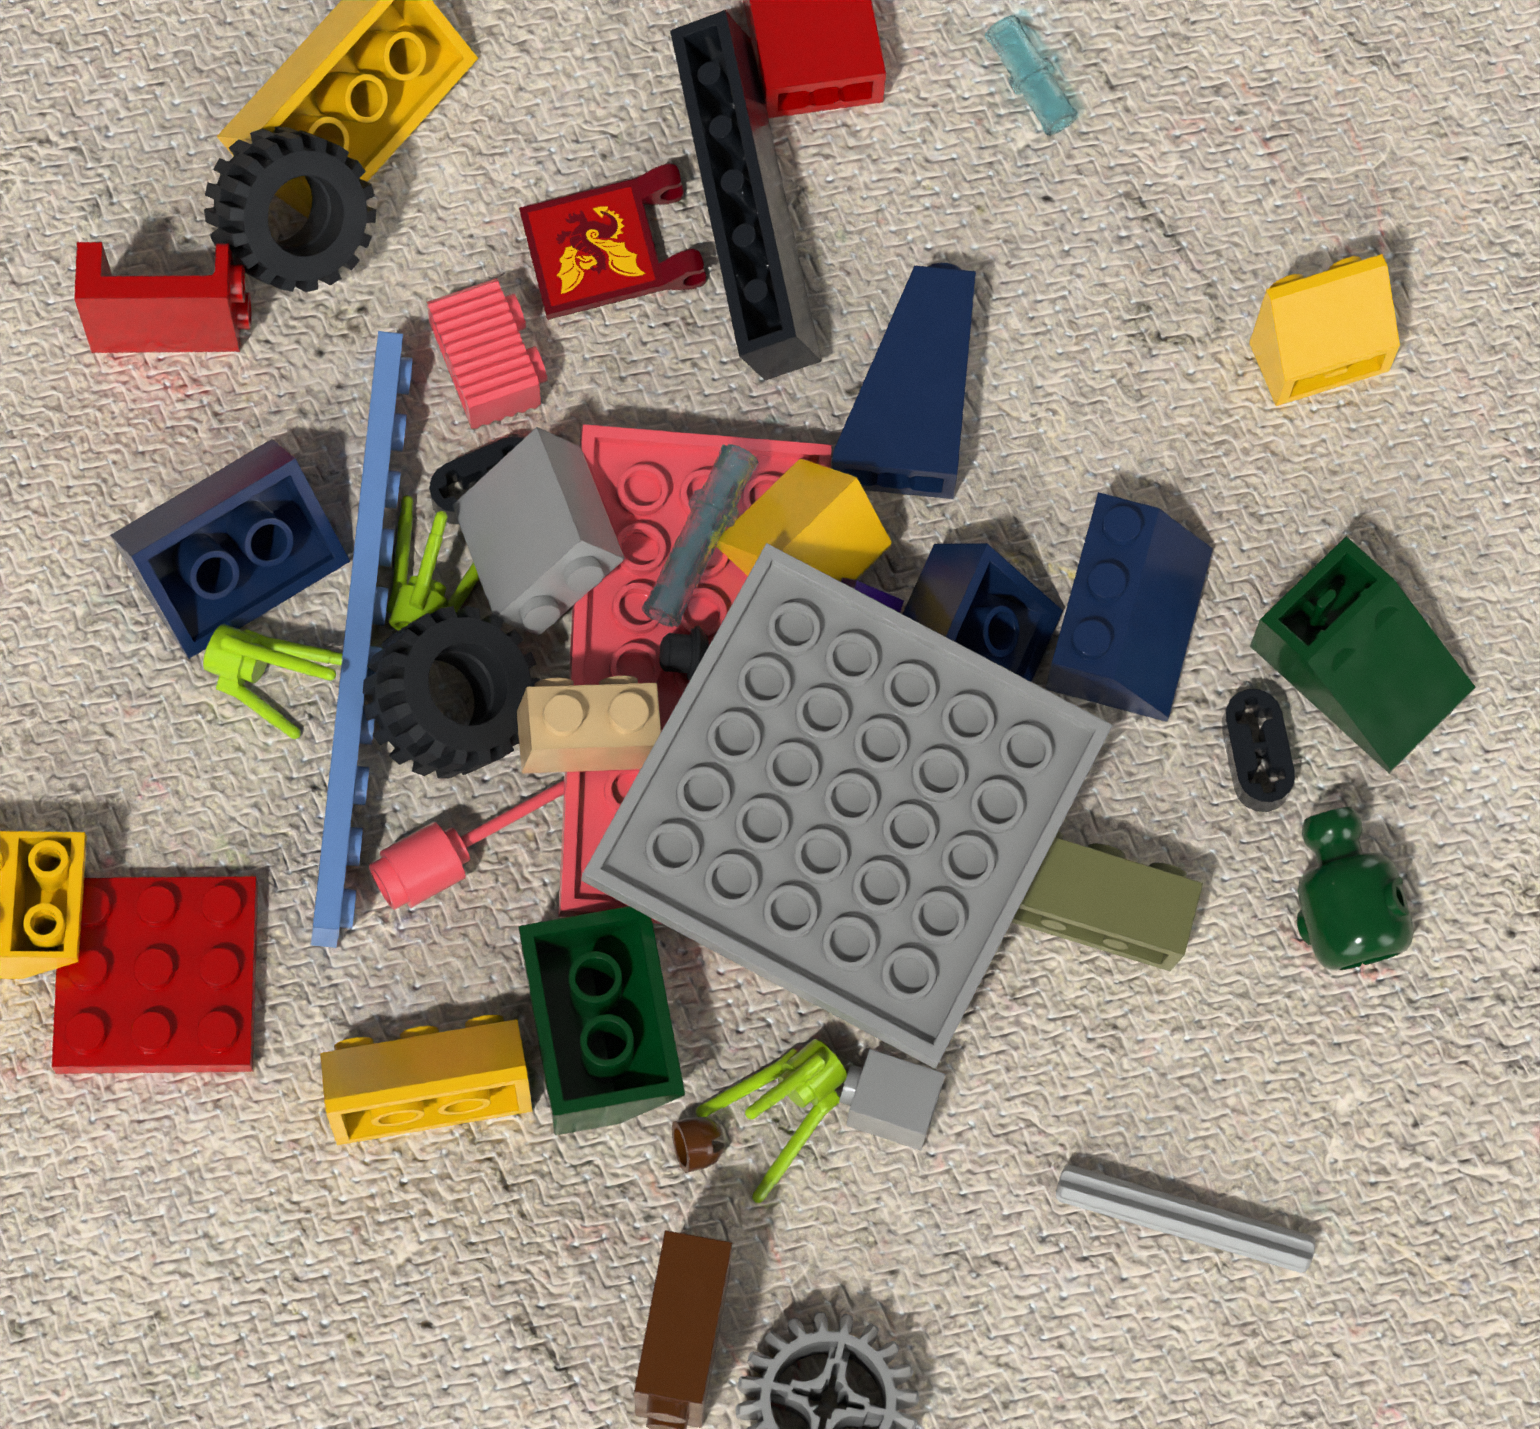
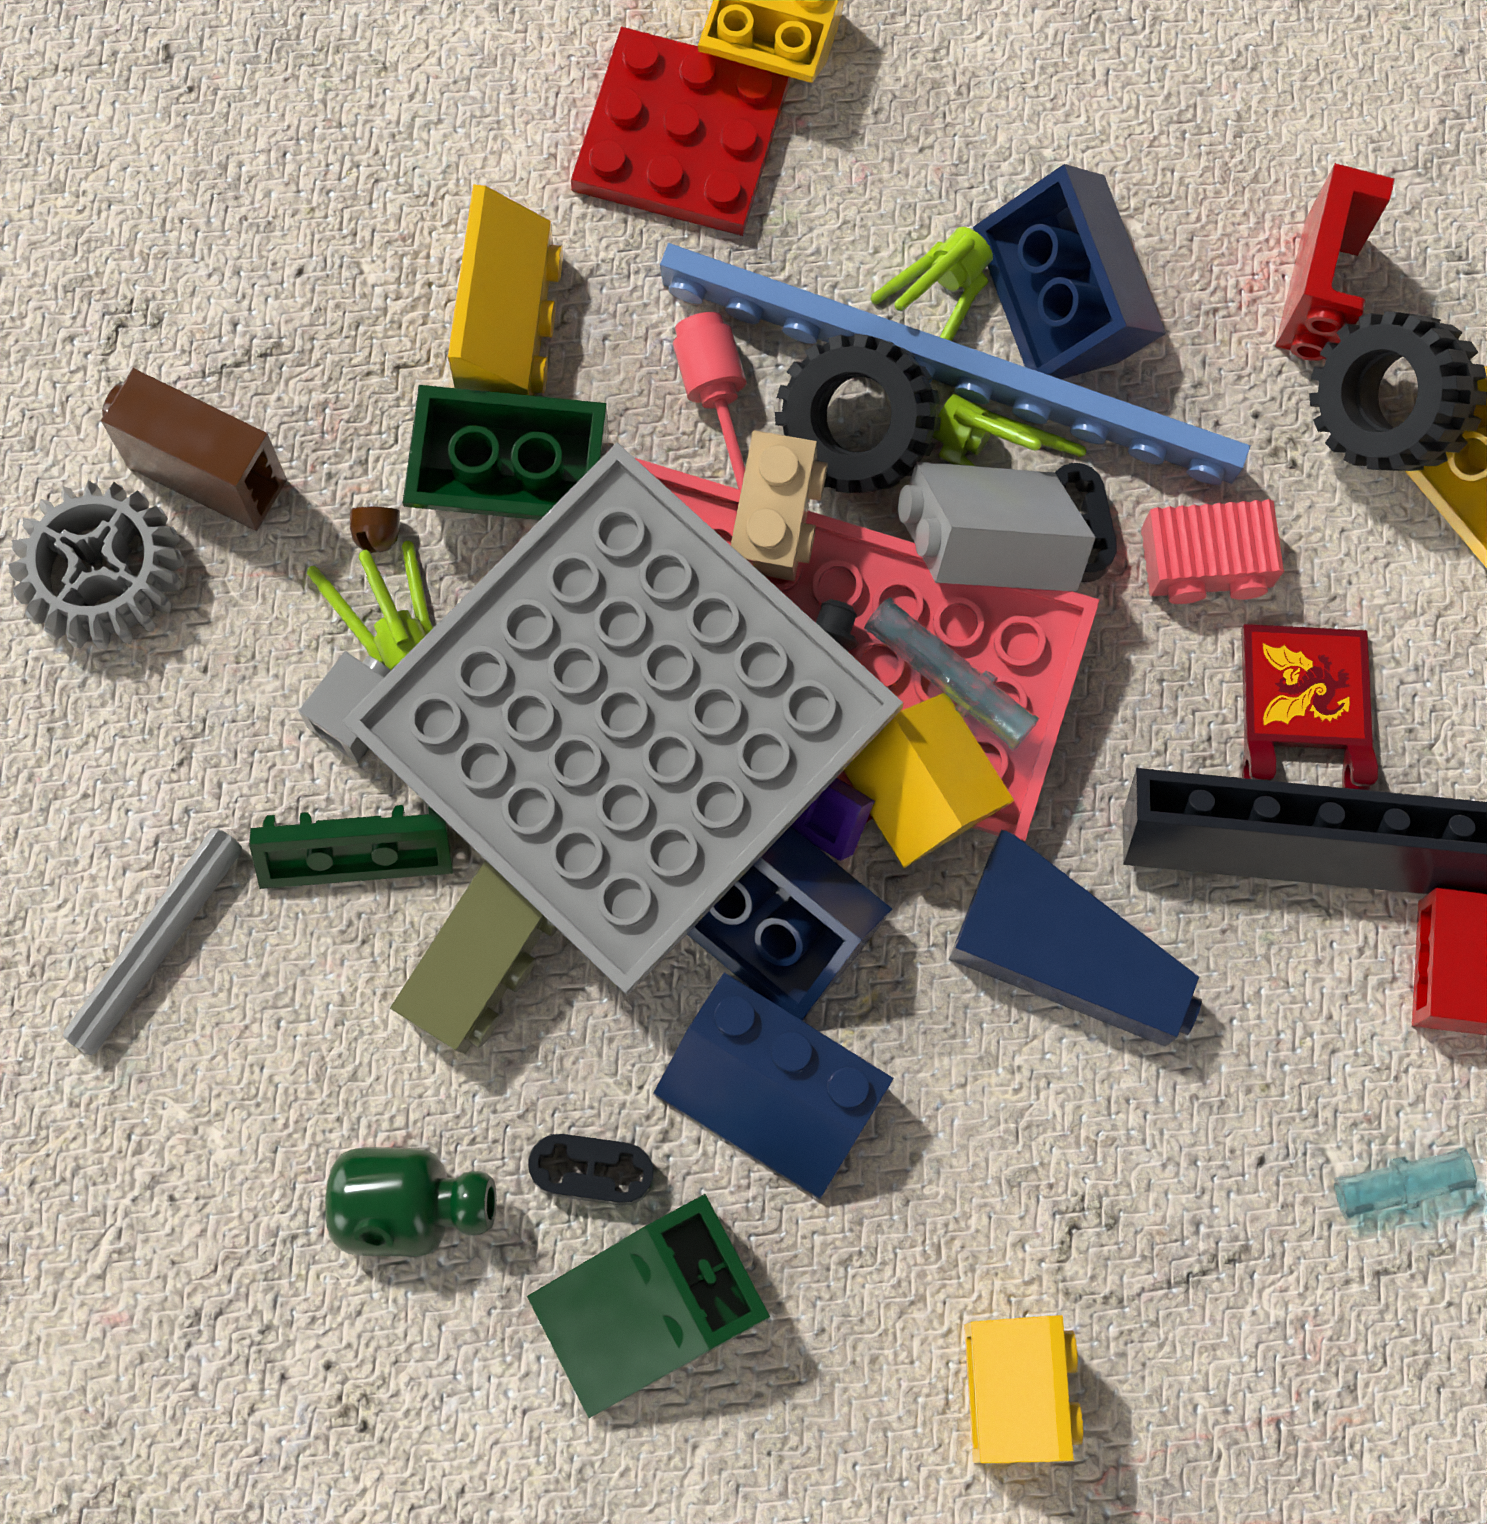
camera: 105 degrees right, 5 degrees up
none -> dark green plate [249,805,453,889]

